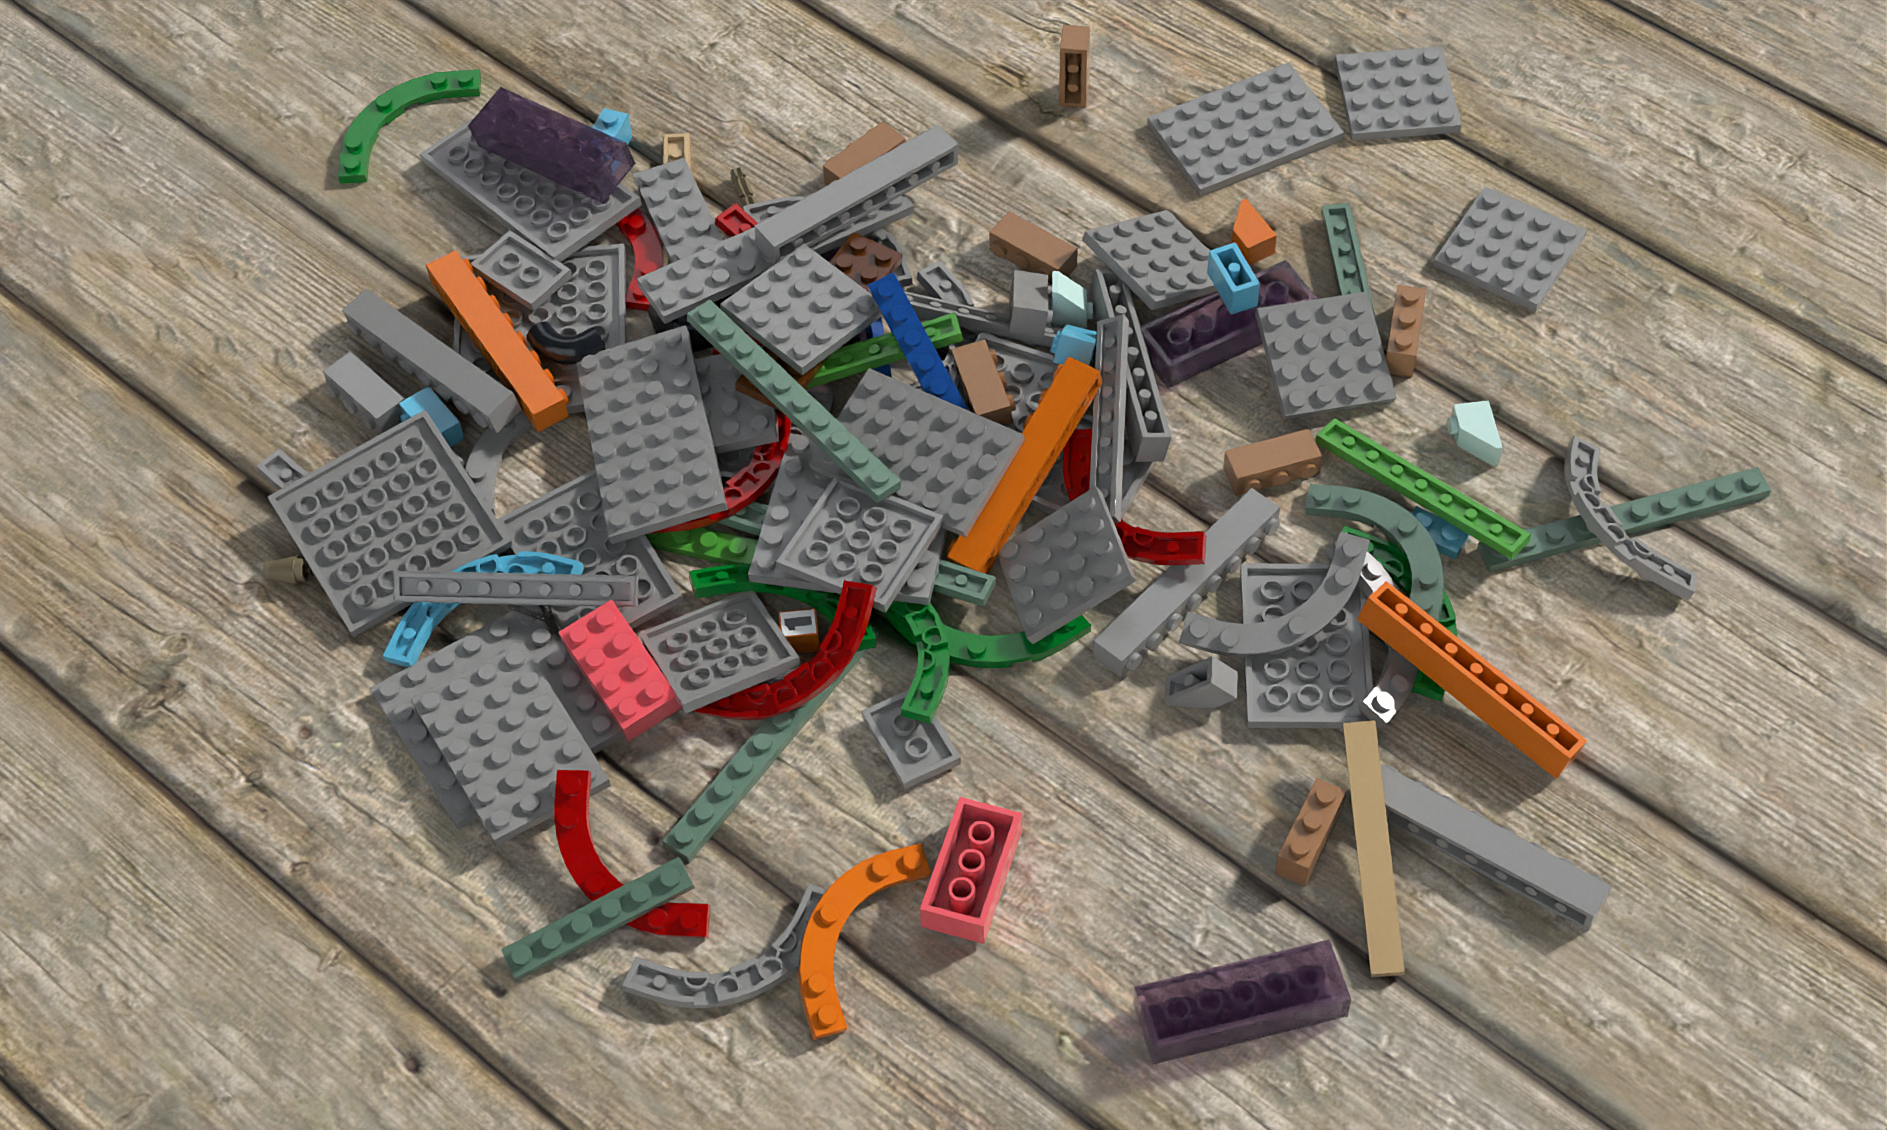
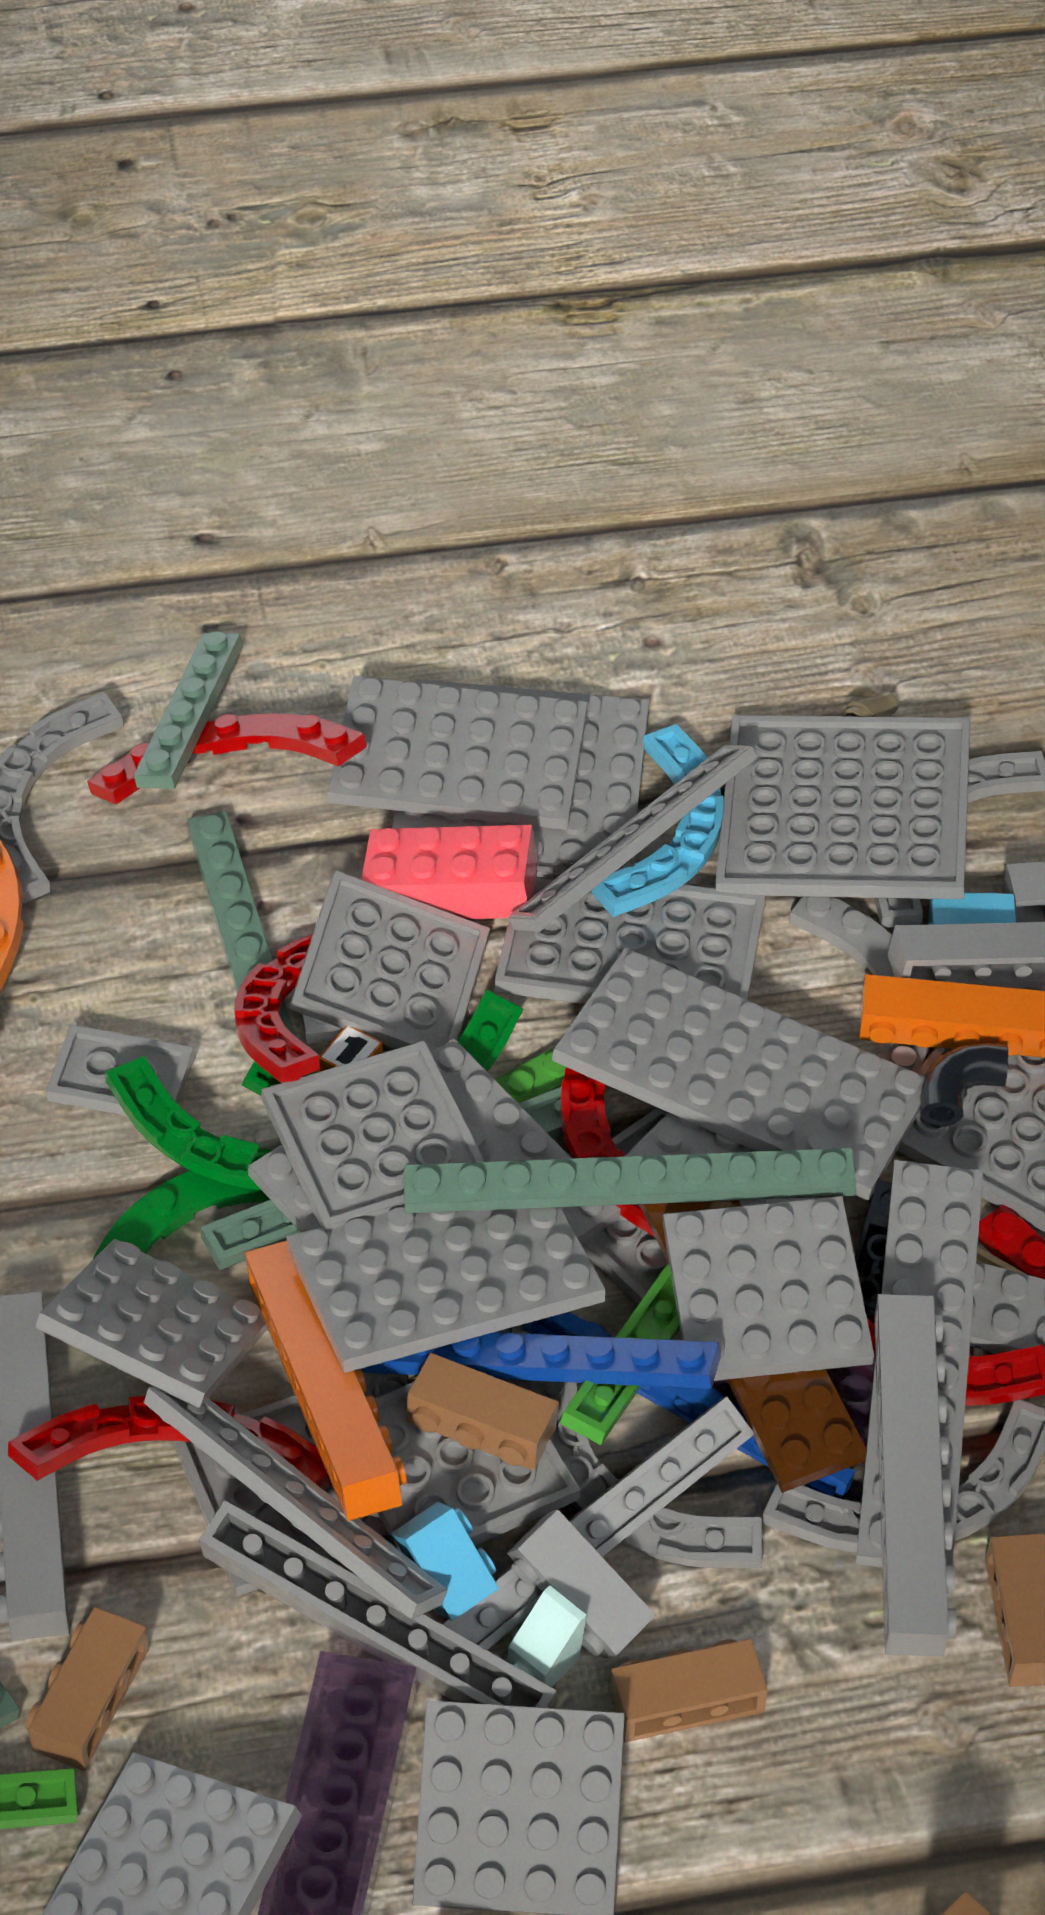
camera: 125 degrees right, 5 degrees down
medium azure brick [1207,243,1260,315] -> none

